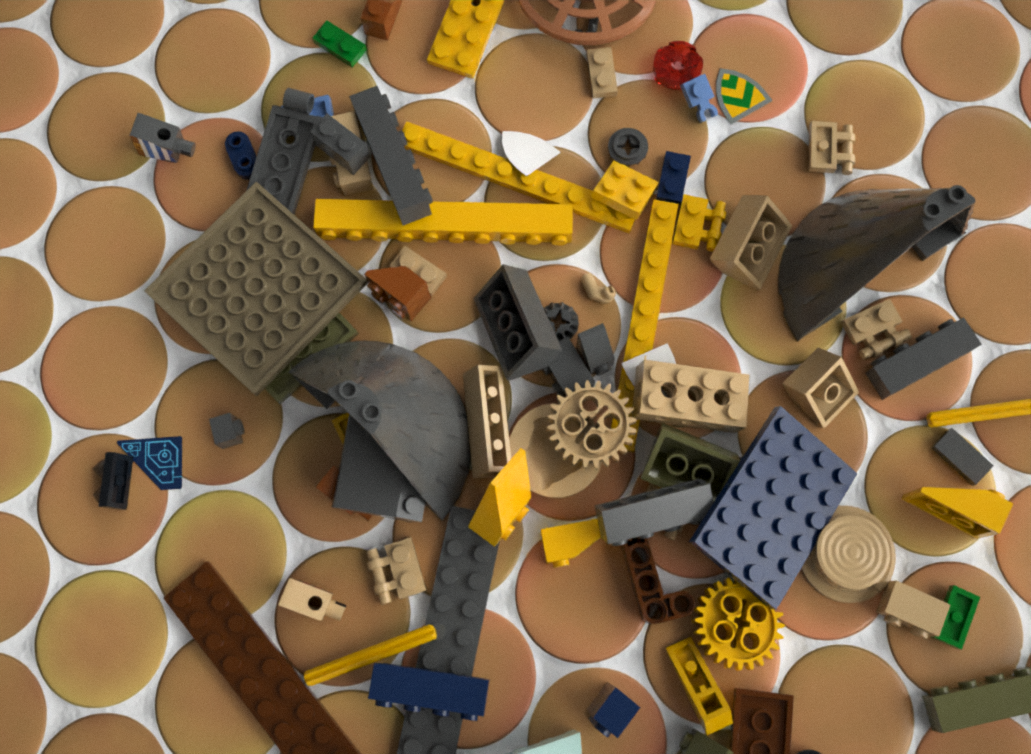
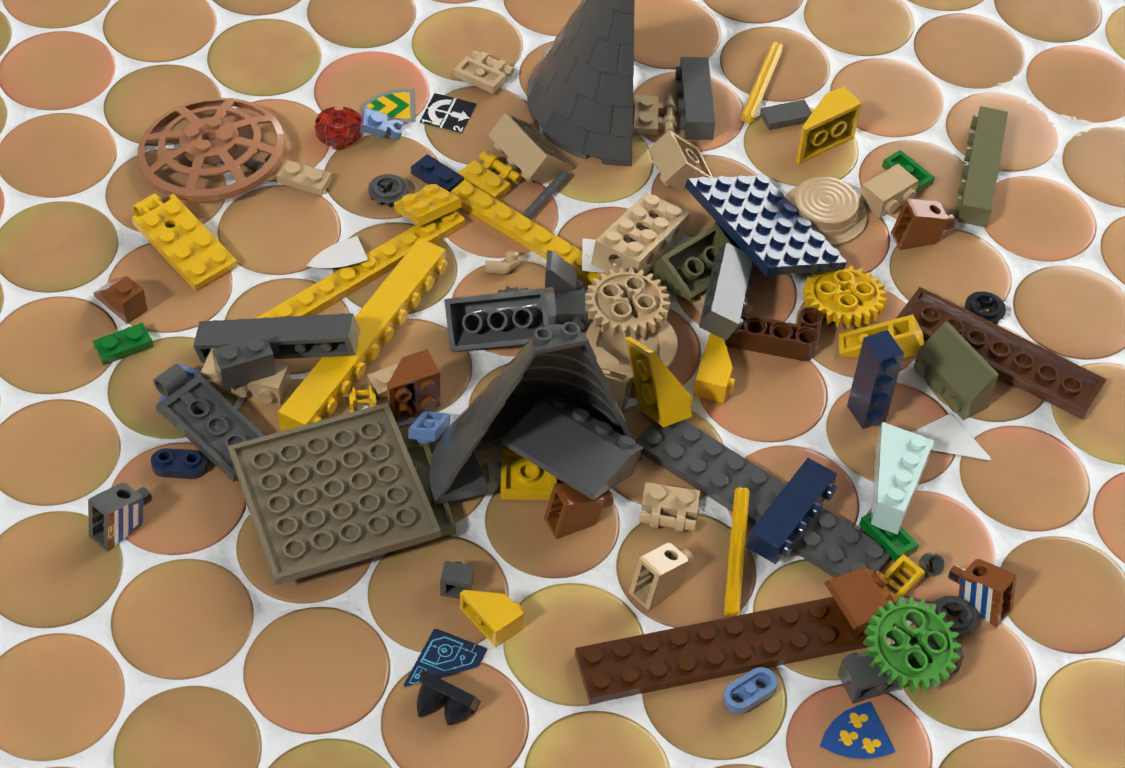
camera: 70 degrees left, 25 degrees down
none -> yellow piece [349,386,376,413]
none -> medium blue plate [408,411,450,444]
none -> black sticker [419,93,477,133]
none -> yellow slope [460,590,524,648]
none -> dark grey bar [522,171,570,219]
none -> medium blue plate [723,667,777,714]
none -> dark orange torso [891,199,955,250]

